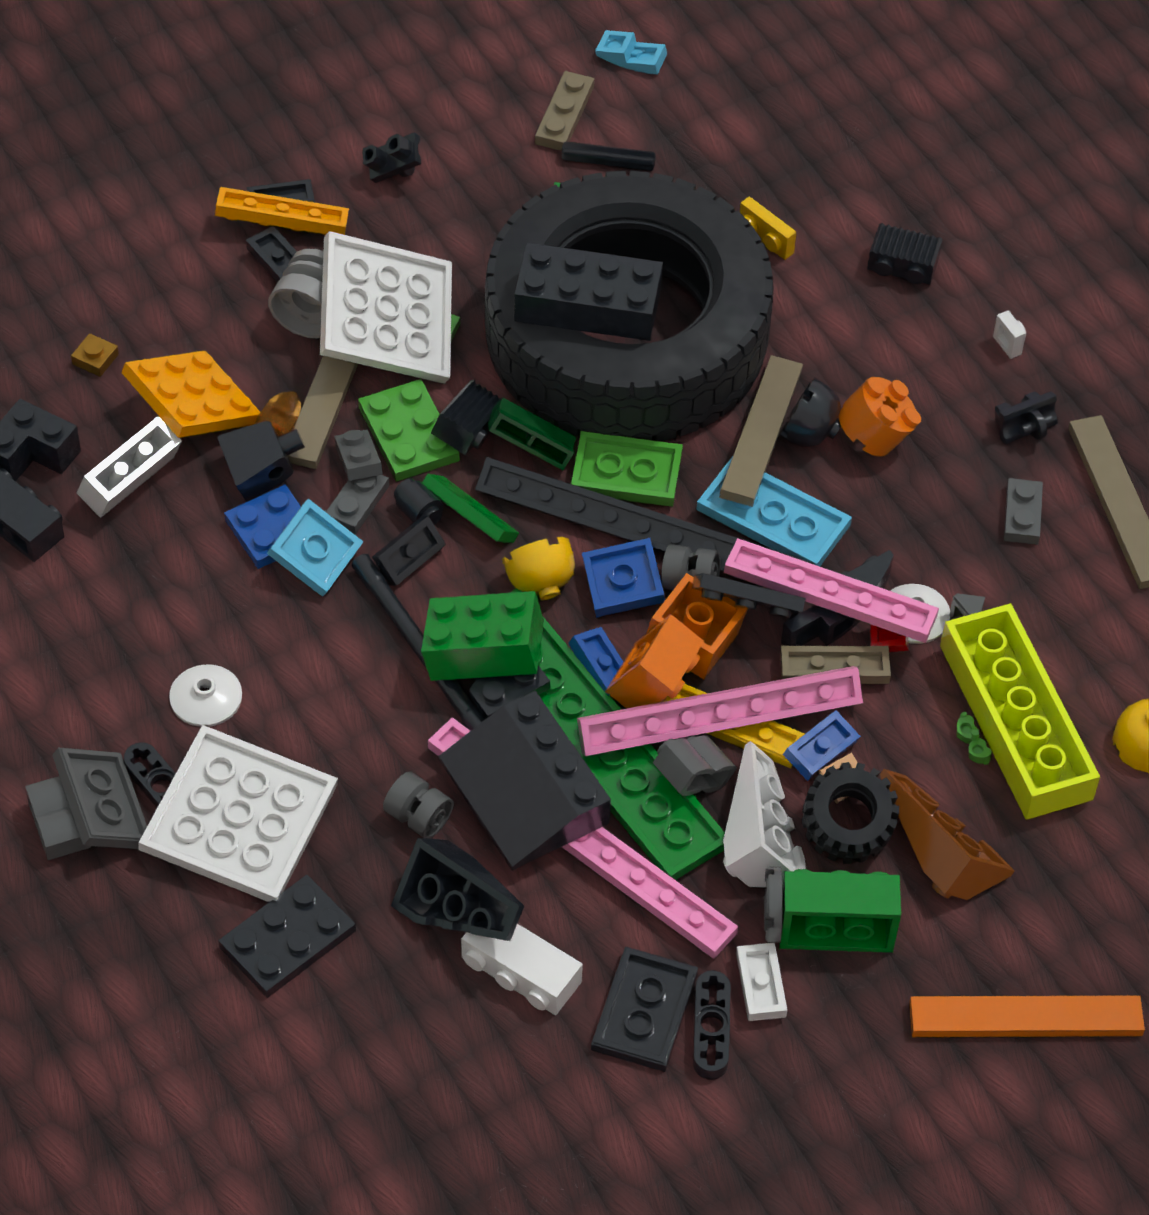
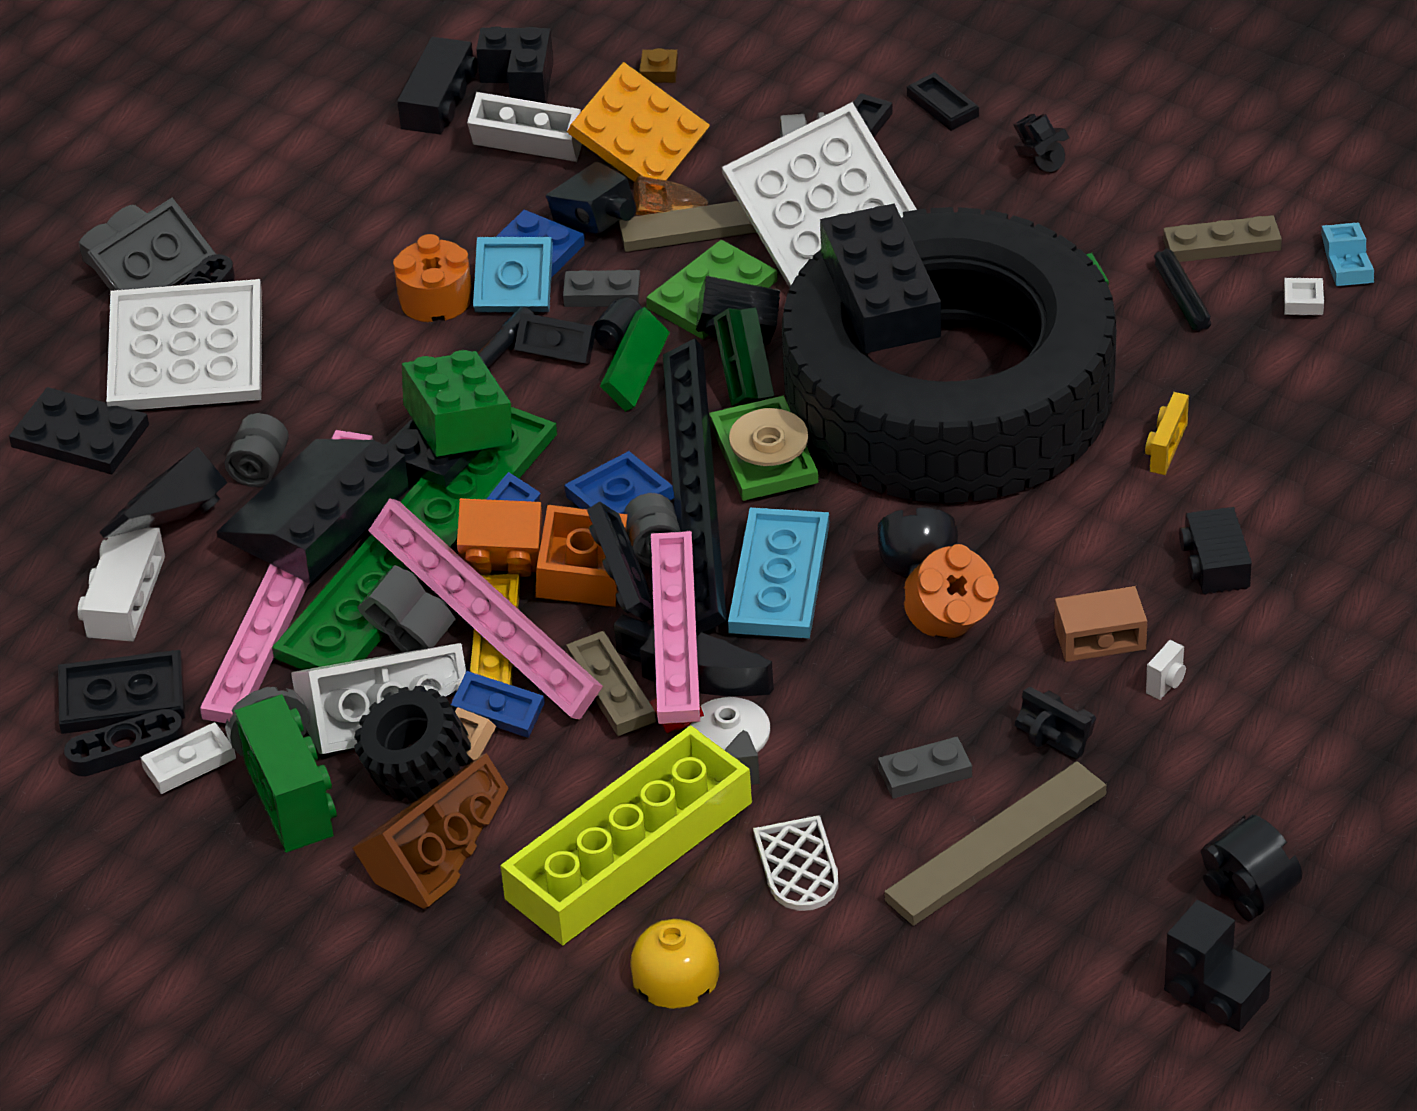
camera: 70 degrees right, 10 degrees down
white dish [169,664,242,727] -> none
light orange plate [215,187,349,235] -> none
dark grey plate [334,429,383,481] -> none
yellow cylinder [502,537,575,600] -> none
dark tan tile [719,355,803,507] -> none
orange tile [909,996,1145,1037] -> none
none -> orange brick [393,234,472,322]
none -> tan dish [729,408,808,466]
none -> white window [753,815,838,911]
none -> nougat brick [1054,586,1147,662]
none -> white plate [1284,278,1324,315]

